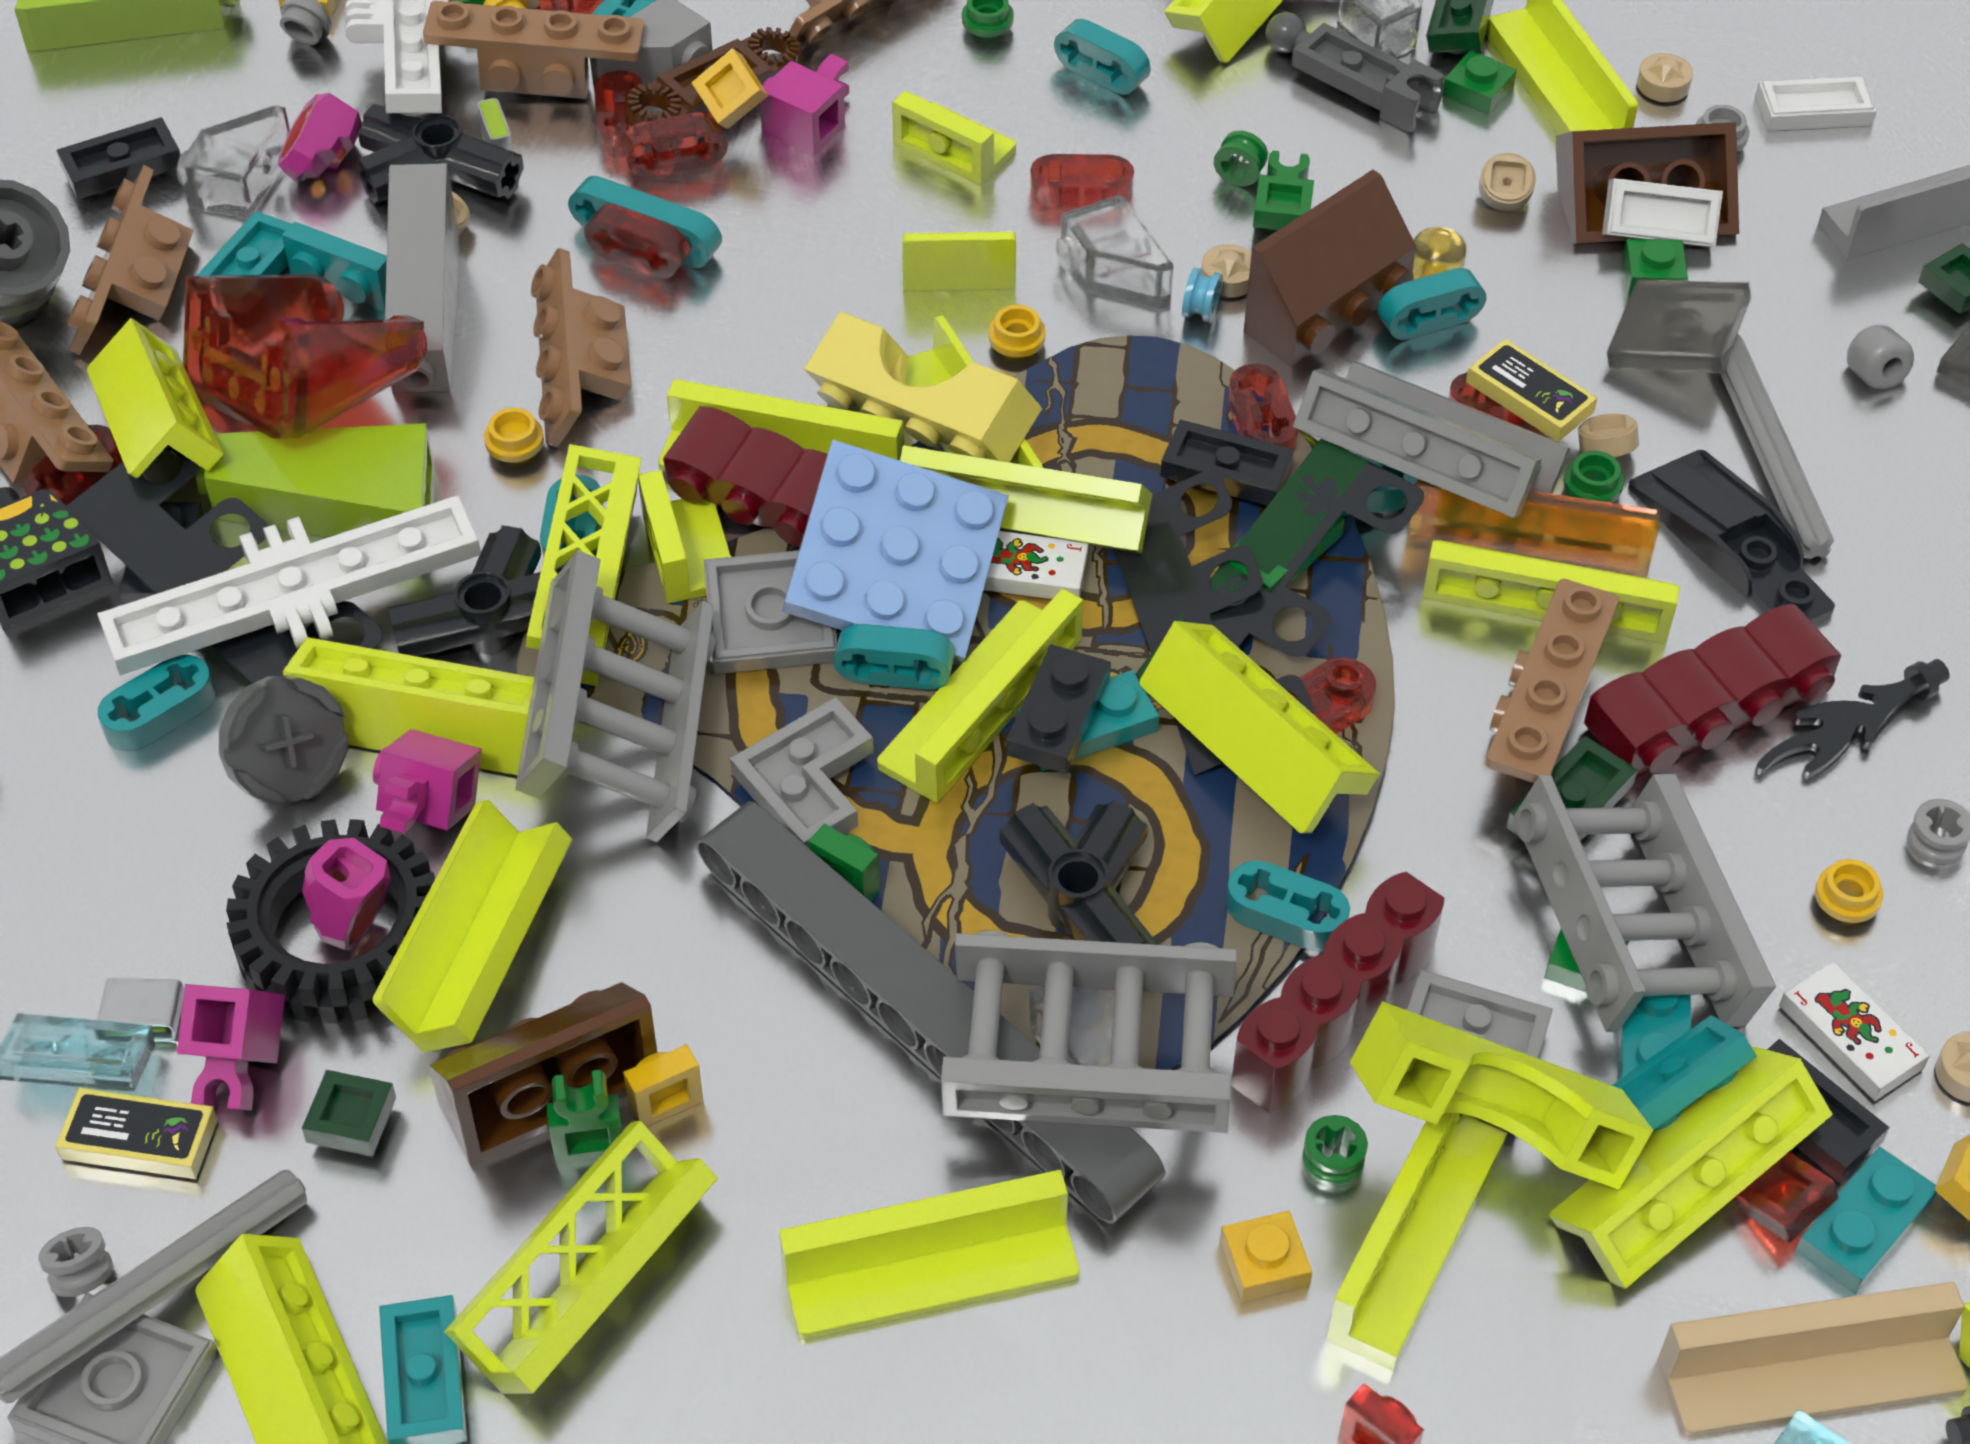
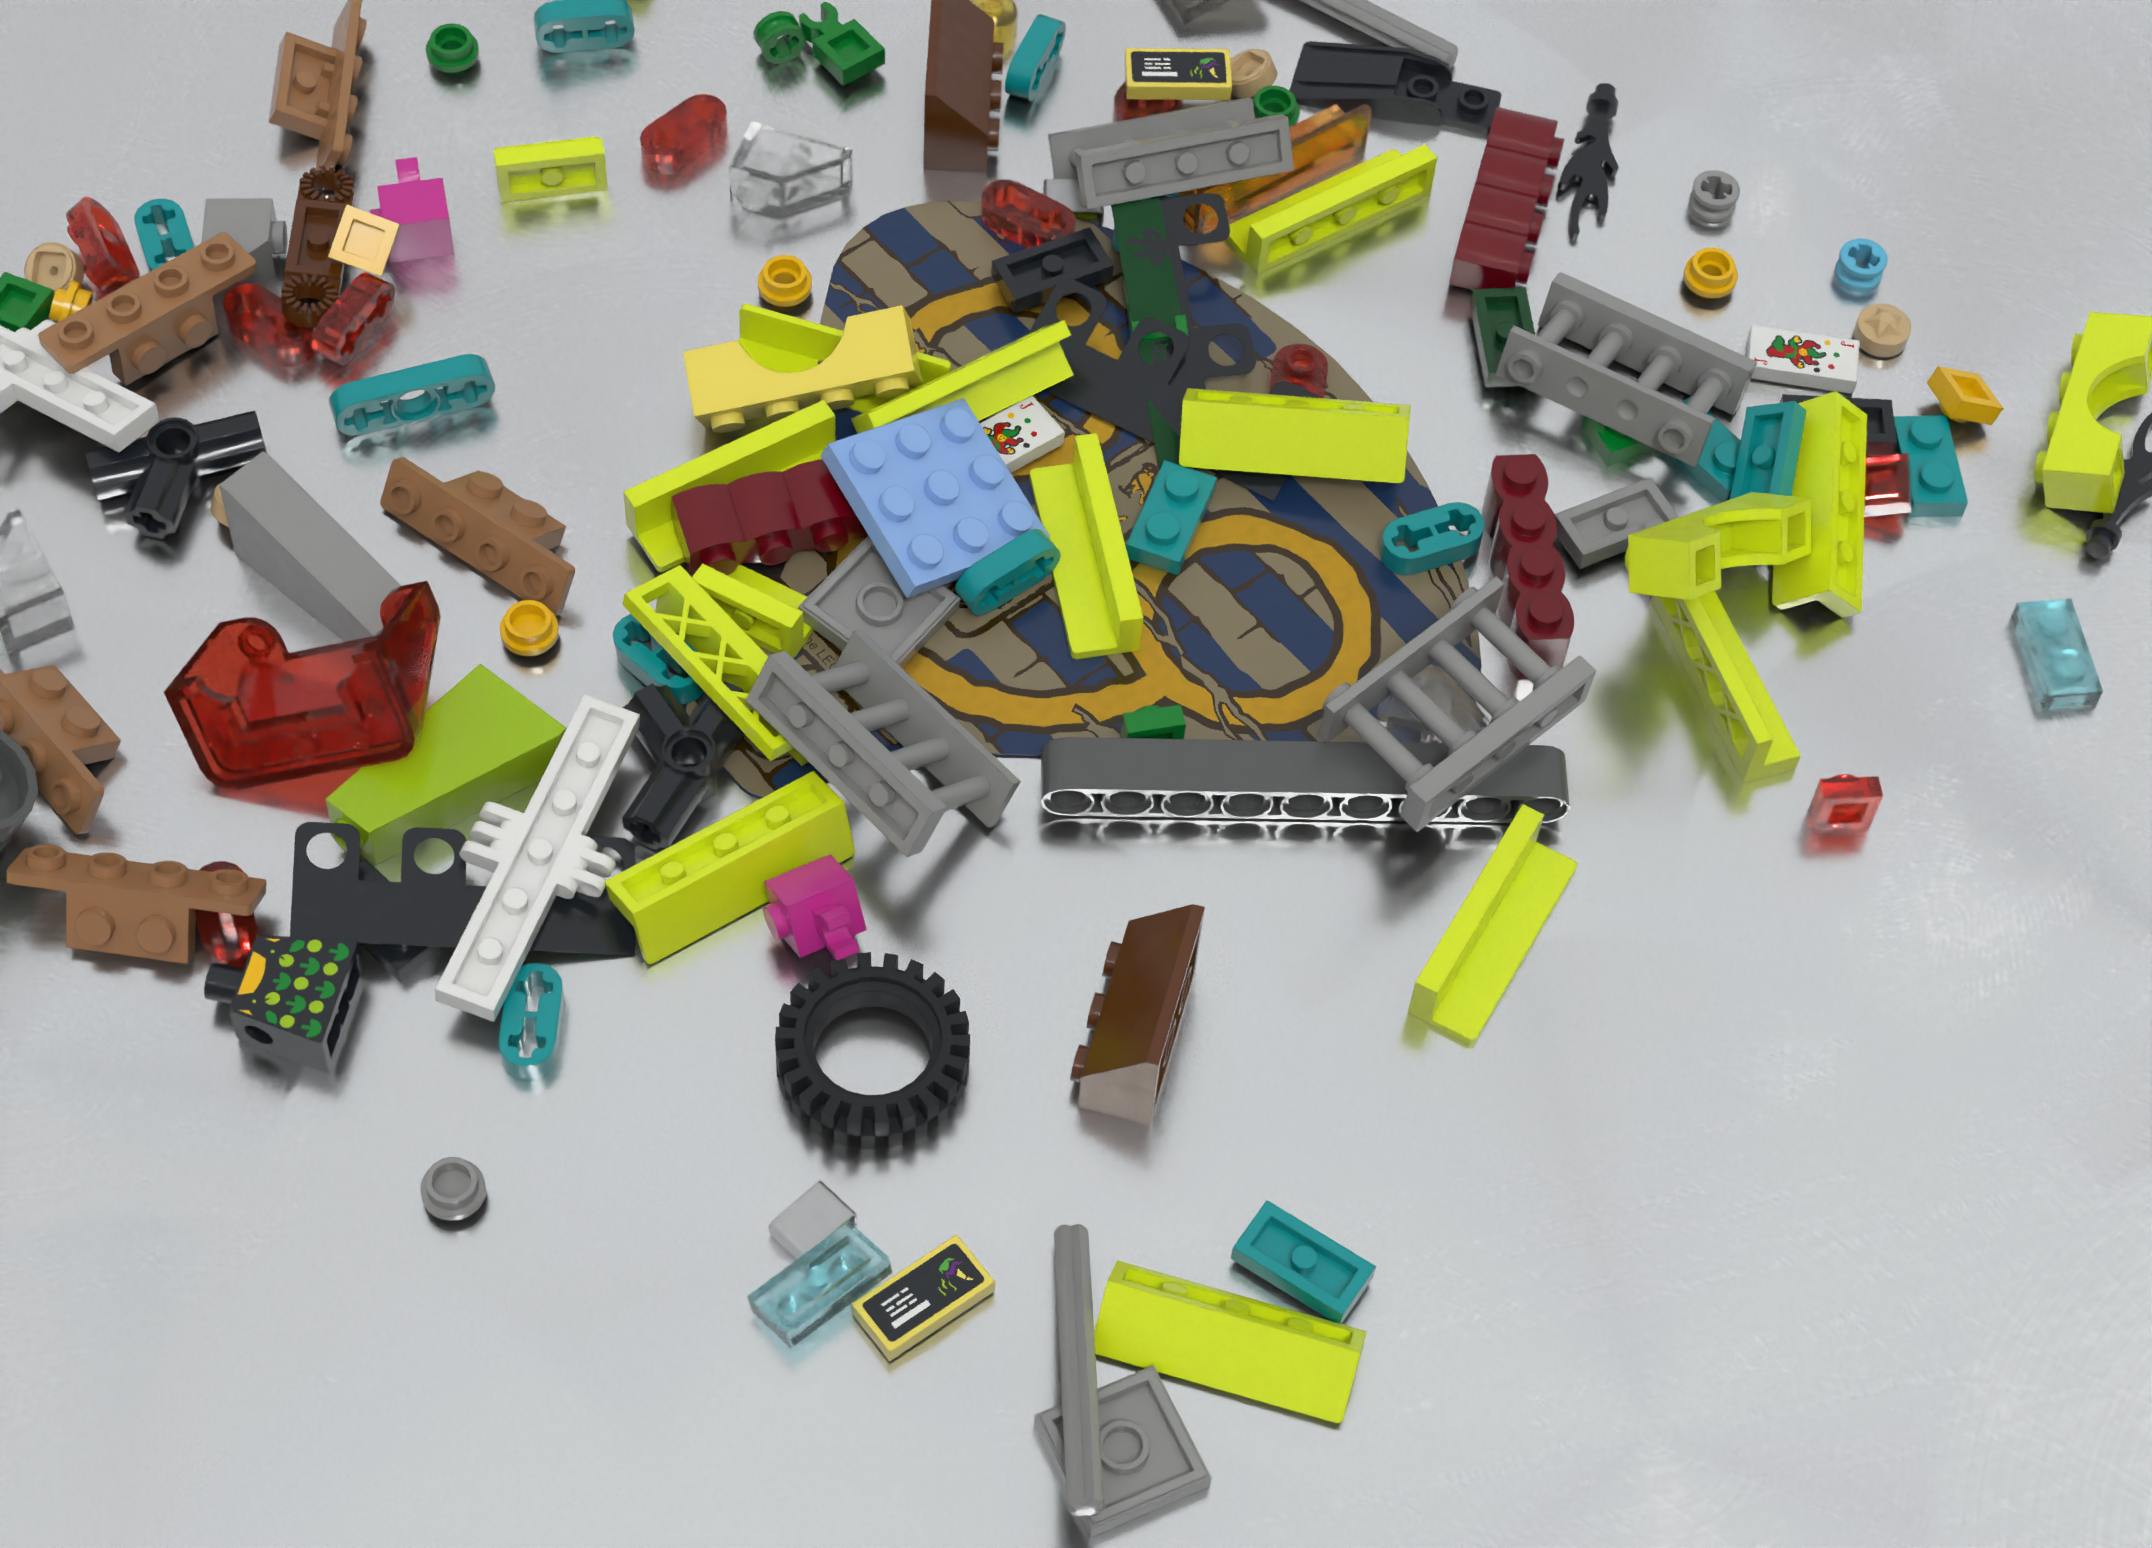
camera: 50 degrees left, 5 degrees up
light grey bush [38,1227,114,1297] -> none
neon yellow panel [87,318,224,478] -> none
dark pink brick [176,984,285,1110] -> none
teal plate [192,211,291,315] -> none
dark grey tile [219,675,348,805] -> none
dark pink rock [278,93,362,181] -> none
teal plate [282,221,387,312] -> none
dark pink rock [302,838,391,950] -> none
dark green plate [302,1070,396,1157] -> none
neon yellow panel [373,800,573,1053] -> none
neon yellow fence [444,1121,718,1394] -> none
piece [477,98,513,151] -> none
green plate [547,1070,623,1164] -> none
clear red beam [584,204,690,279] -> none
yellow plate [623,1044,703,1127] -> none
light grey plate [730,697,874,848] -> none
neon yellow panel [902,232,1016,291] -> none
black piece [999,800,1158,945] -> none
black plate [1006,644,1111,774] -> none
medium azure bush [1182,267,1223,323] -> none
tan tile [1201,244,1251,298] -> none
yellow plate [1220,1210,1313,1302] -> none
green bush [1302,1115,1368,1188] -> none
medium nougat bracket [1485,579,1619,783] -> none
tan panel [1658,1281,1968,1437] -> none

